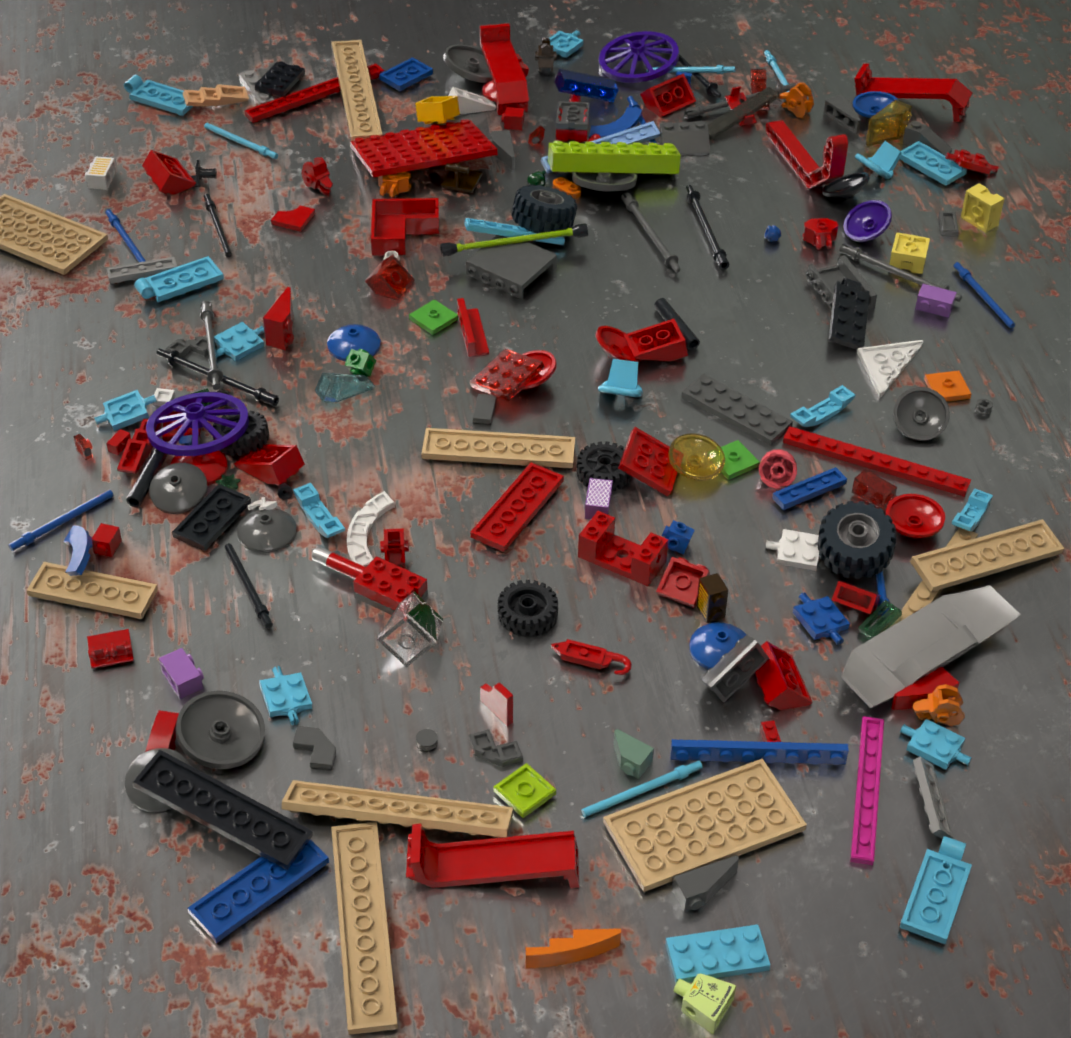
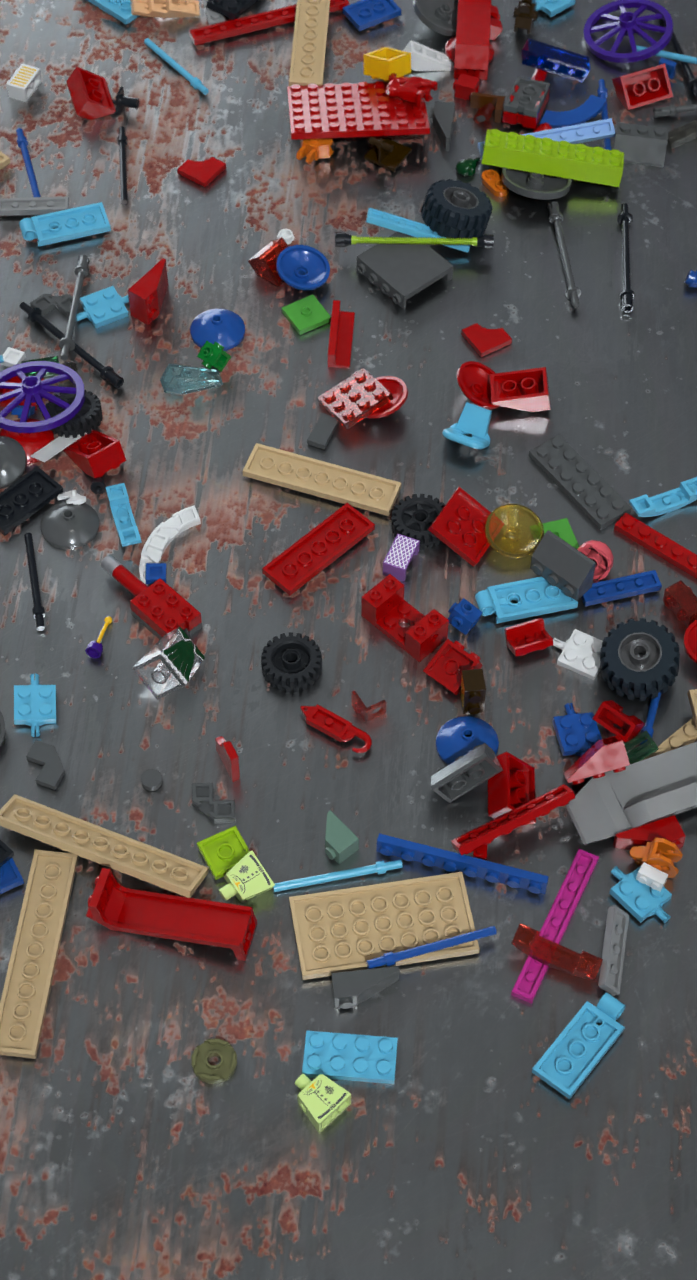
camera: 15 degrees right, 10 degrees up
clear green plant [215,474,241,489] -> none
red hinge [301,157,333,195] -> none
red piece [371,198,439,256] -> none
red hinge [380,528,409,568] -> none
orange slope [525,929,621,969] -> none
black piece [654,298,700,350] -> none
none -> white sticker [30,429,92,462]
none -> dark purple hinge [85,616,112,658]
none -> blue plate [146,563,167,584]
none -> olive tile [191,1039,237,1084]
none -> yellowish green torso [218,851,275,903]
none -> blue dish [276,245,330,290]
none -> clear red bracket [352,690,386,723]
none -> blue bar [366,926,497,969]
none -> red animal [385,73,438,108]
none -> red plate [451,784,576,855]
none -> red tile [461,323,512,357]
none -> reddish brown bracket [470,92,505,123]
none -> medium azure hinge [475,576,578,624]
none -> red bracket [505,618,553,656]
none -> clear red slope [511,923,603,980]
none -> dark grey slope [530,530,596,601]
none -> slope [563,735,630,785]
none -> white piece [636,862,668,892]

